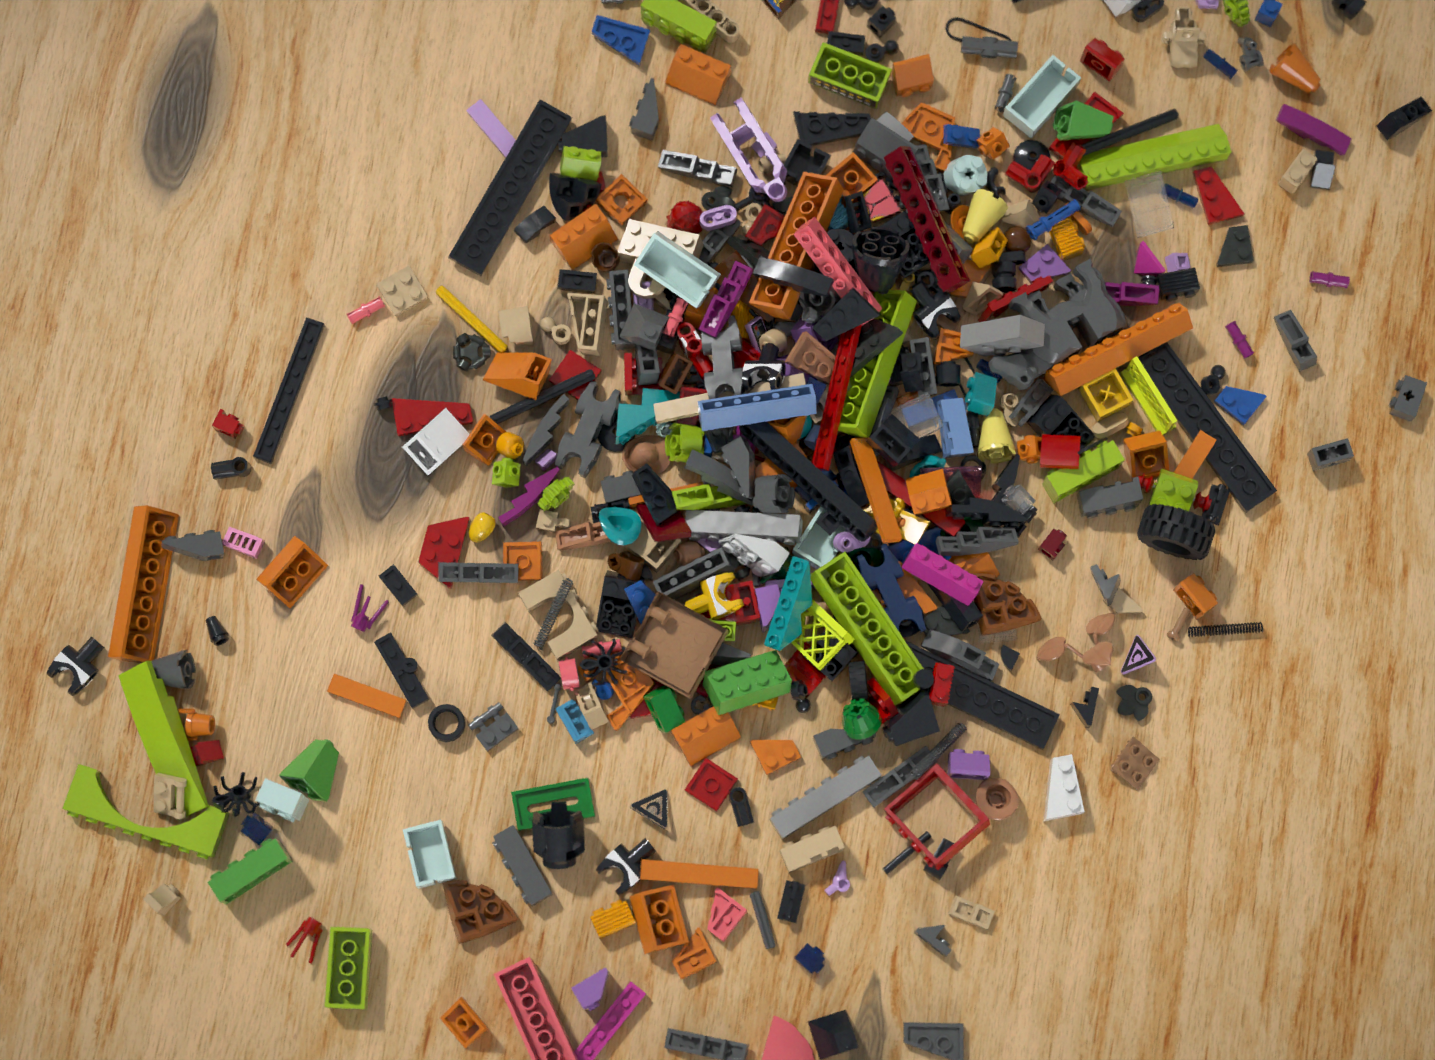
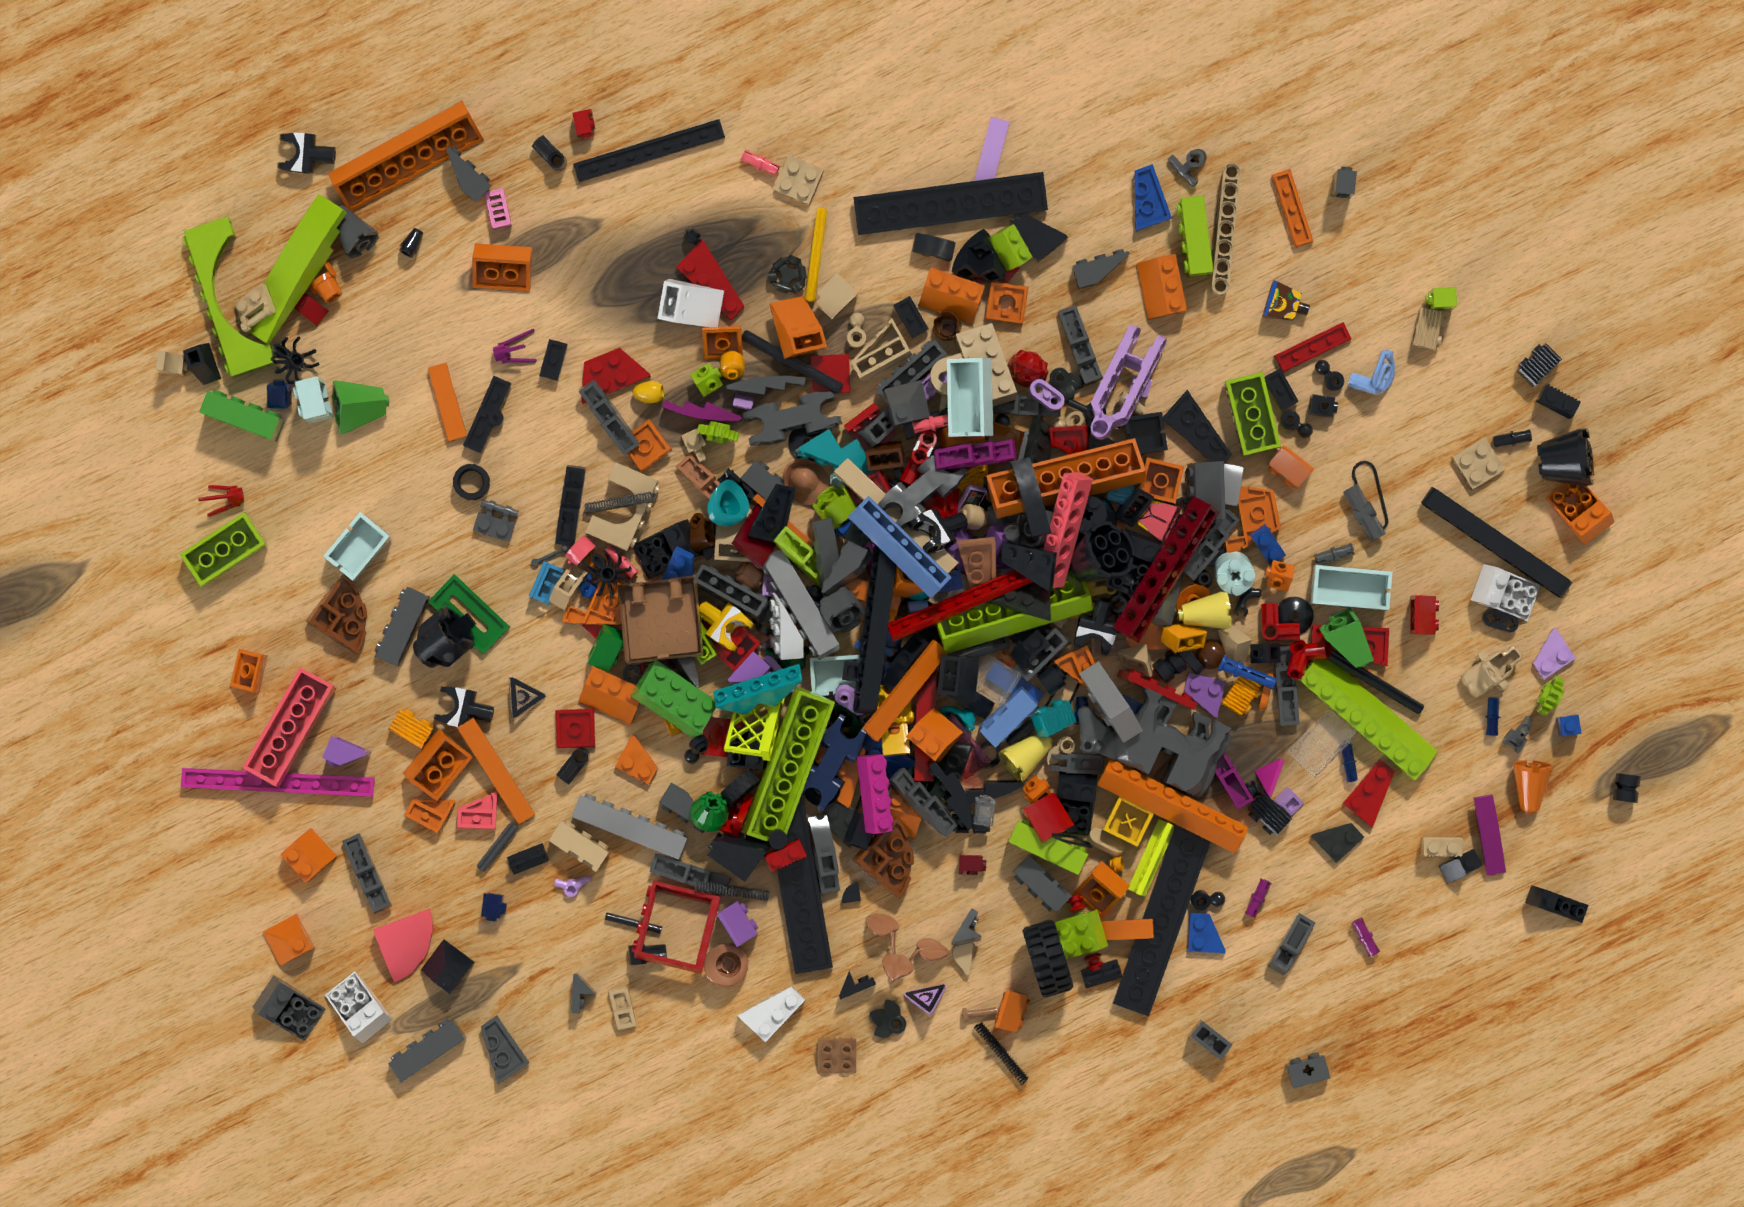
camera: 60 degrees right, 10 degrees up
none -> black slope [183,343,221,385]

